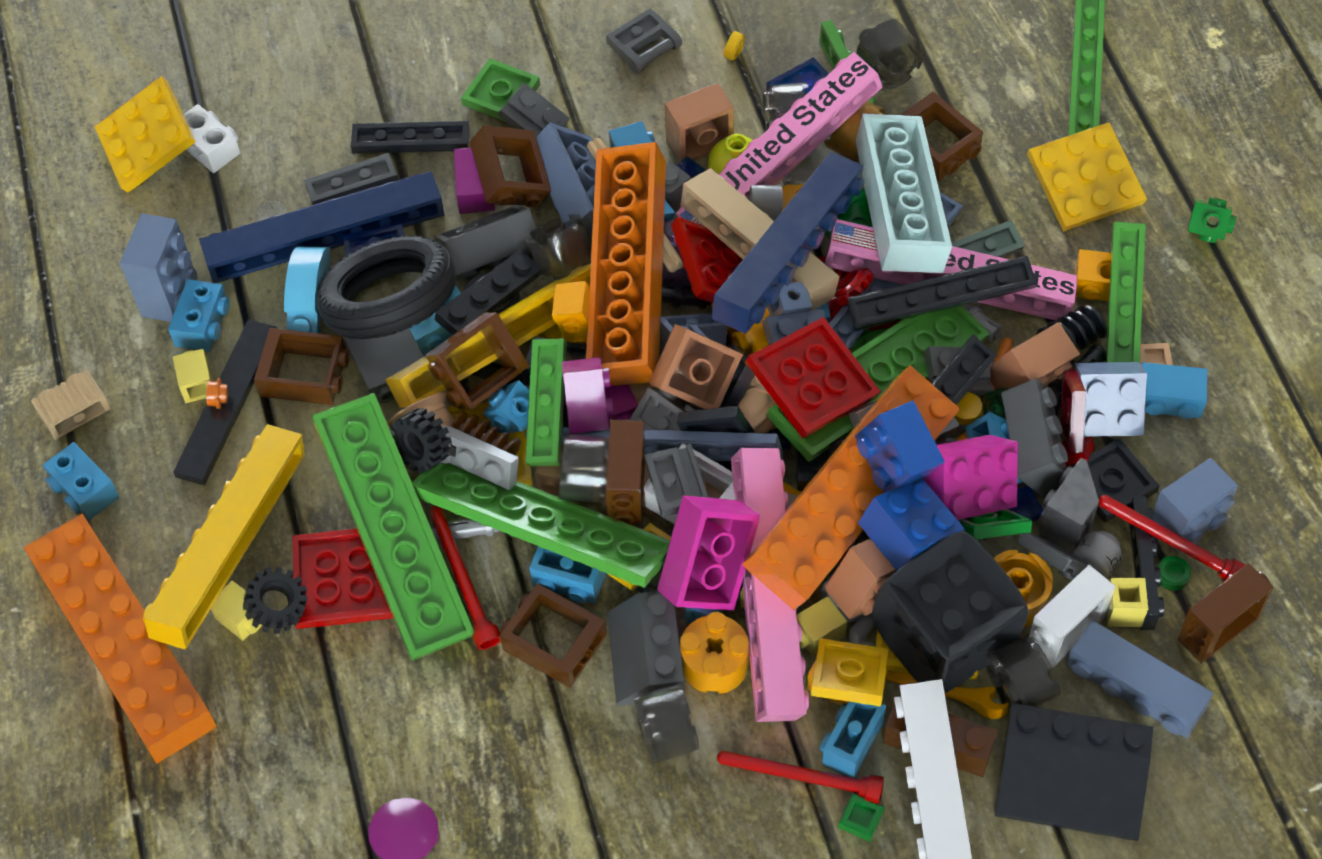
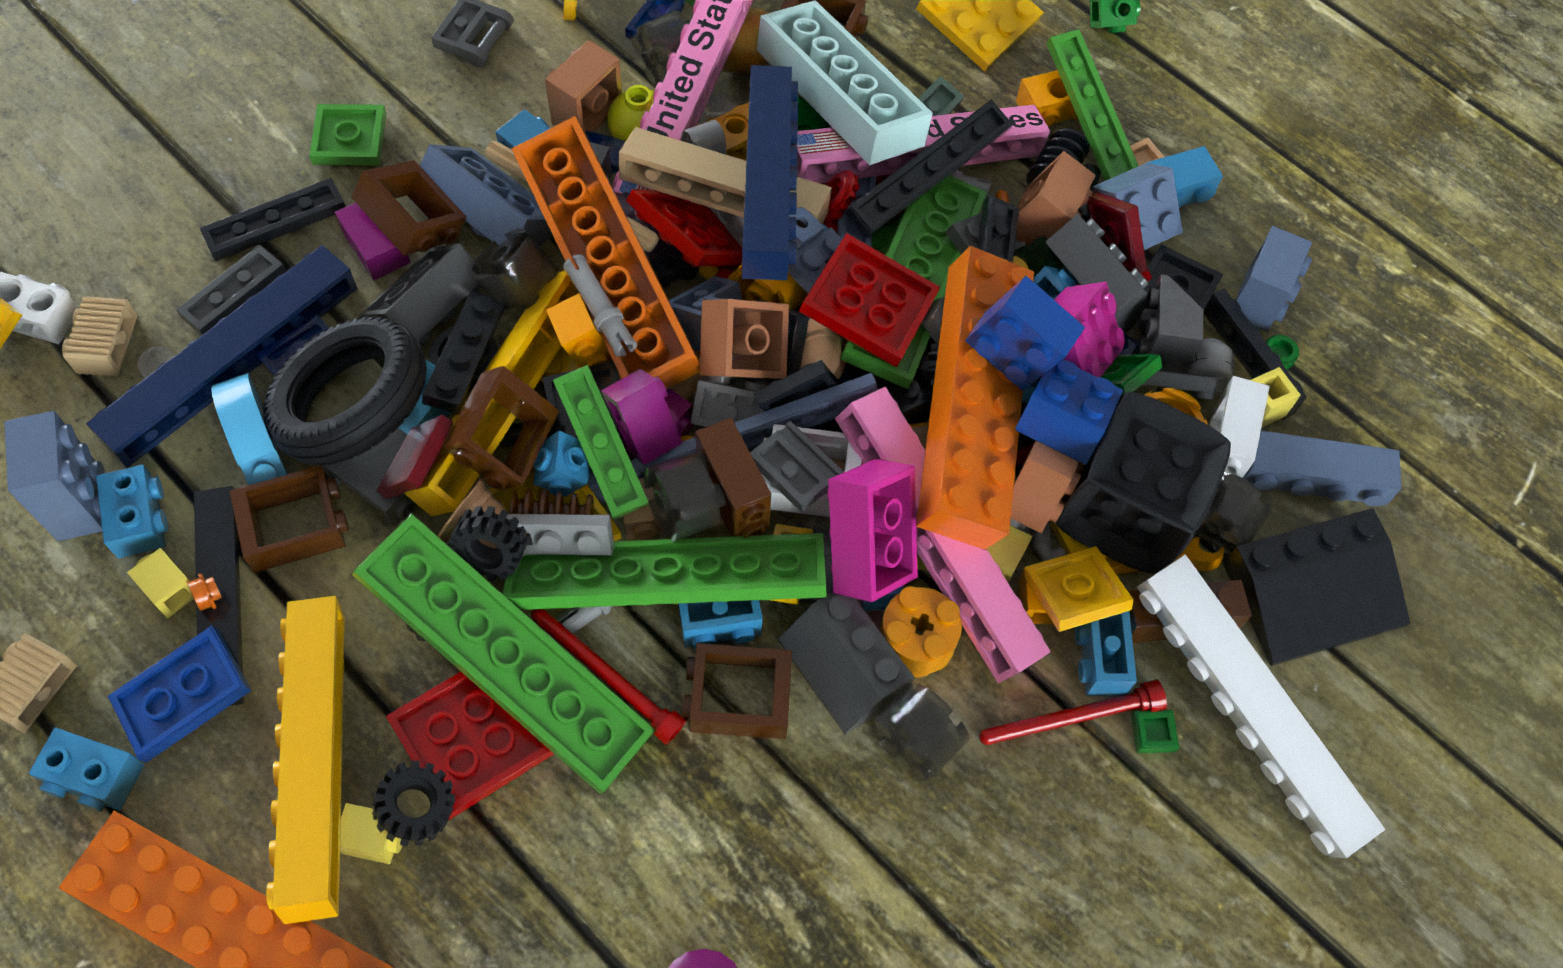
camera: 35 degrees left, 5 degrees up
dark grey plate [498,83,570,137] -> none
red piece [1098,495,1246,582] -> none
reddish brown window [1177,563,1274,664] -> none
none -> tan brick [62,296,138,377]
none -> blue tile [108,625,252,763]
none -> dark red tile [376,415,453,499]
none -> light grey pin [563,254,637,357]

